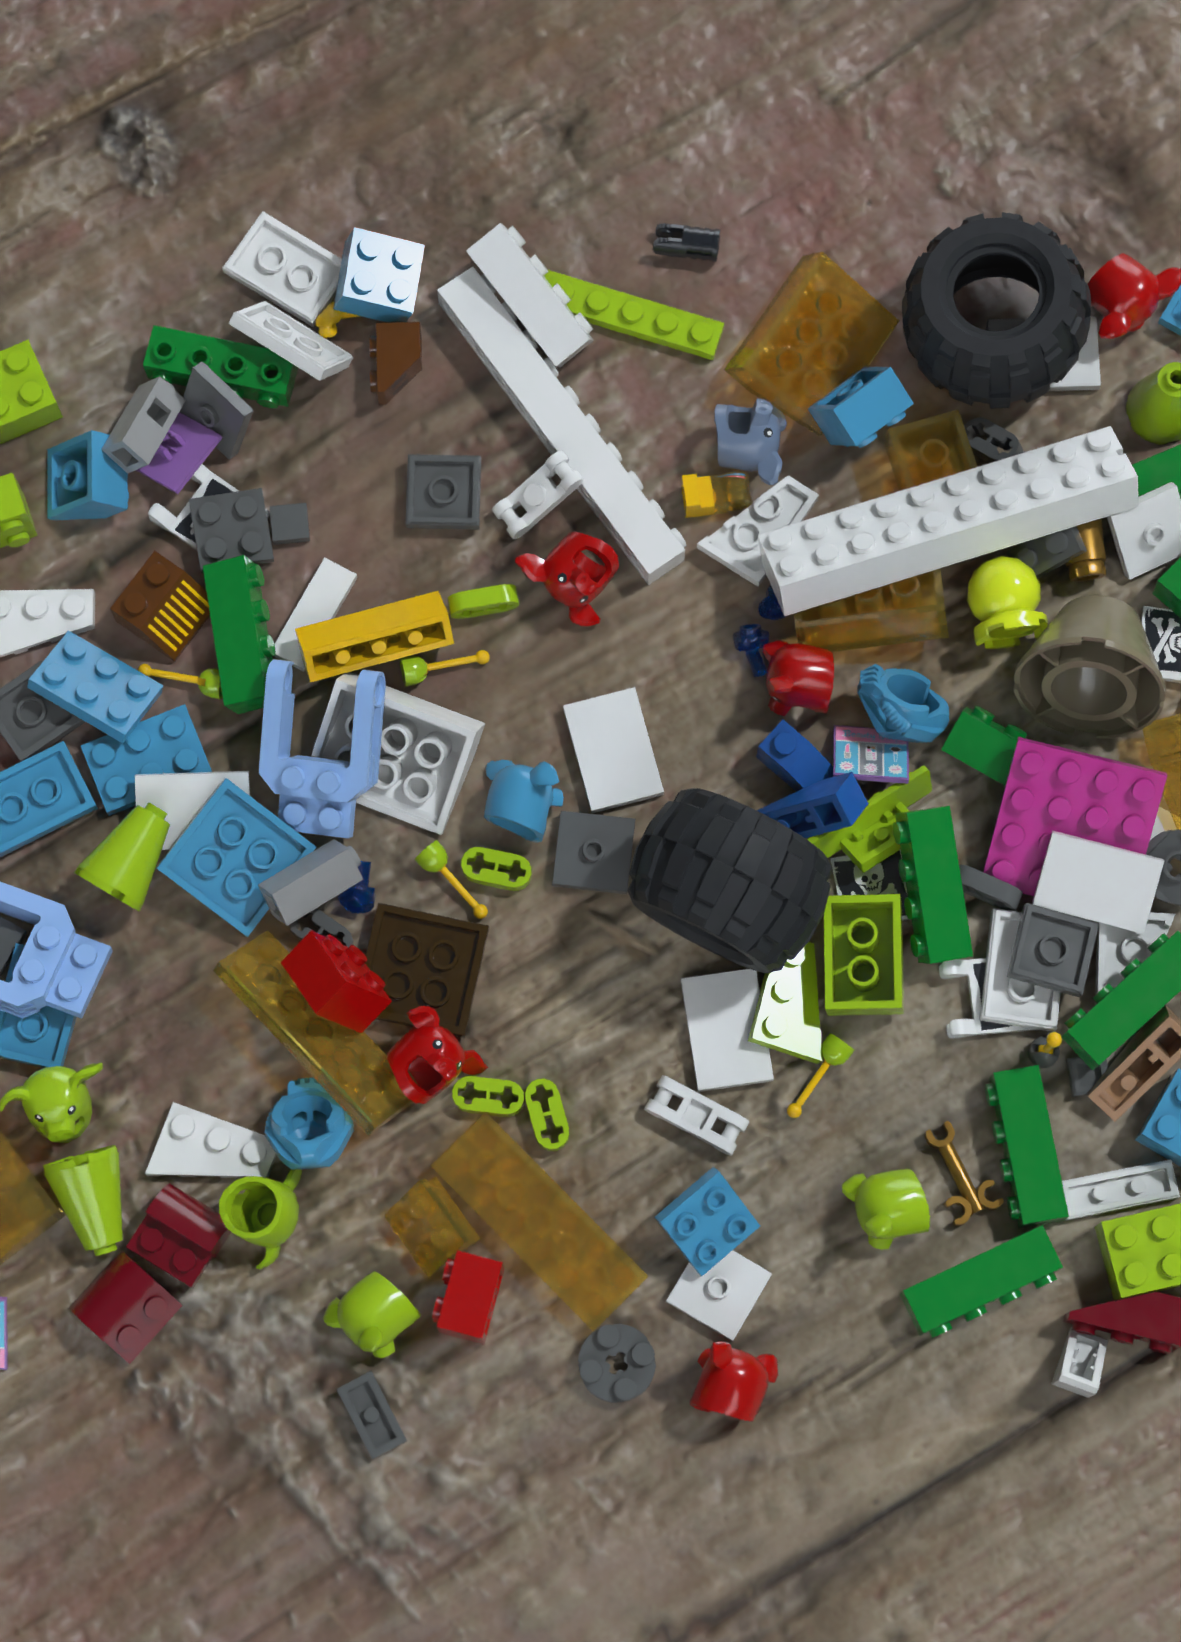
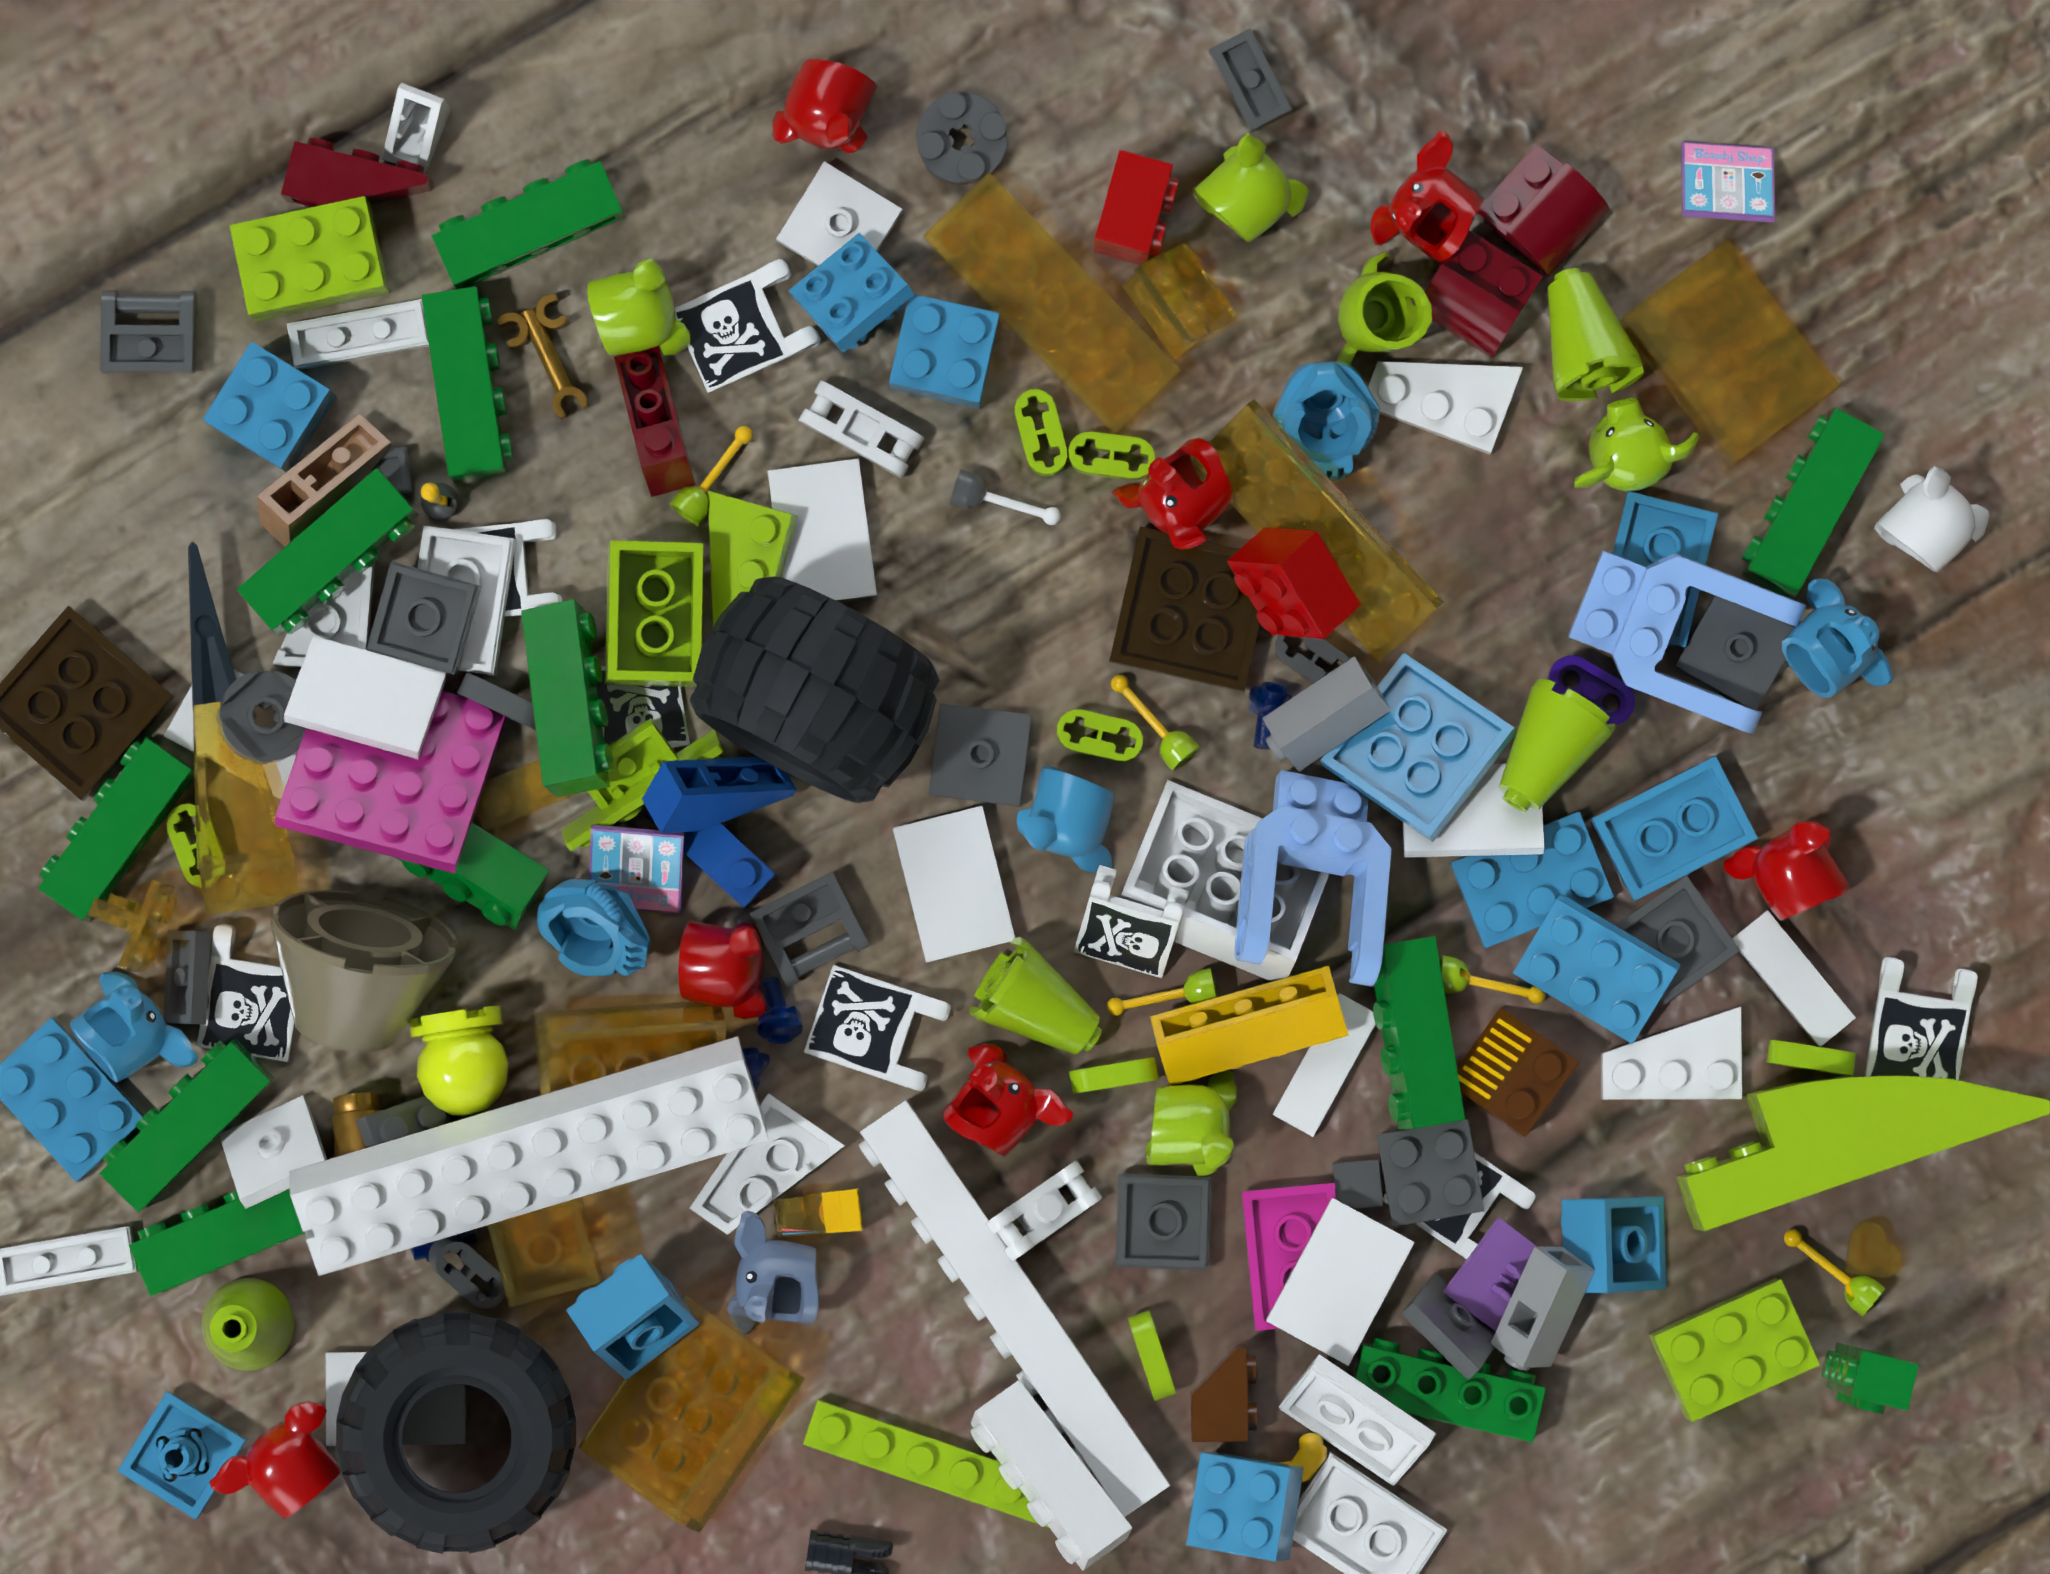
camera: 175 degrees left, 10 degrees up
none -> clear yellow plate [476,759,571,832]
none -> dark red slope [614,346,696,497]
none -> flag [675,259,821,394]
none -> dark grey plate [750,871,870,987]
none -> flag [804,965,951,1091]
none -> dark azure brick [889,294,1000,409]
none -> hinge [950,469,1061,525]
none -> lime cone [969,937,1102,1055]
none -> flag [1074,865,1189,978]
none -> lime beam [1127,1310,1176,1401]
none -> lime piece [1146,1070,1237,1176]
none -> dark pink plate [1241,1183,1336,1331]
none -> white tile [1266,1198,1415,1366]
none -> red piece [1370,131,1484,262]
none -> dark purple plate [1547,655,1635,725]

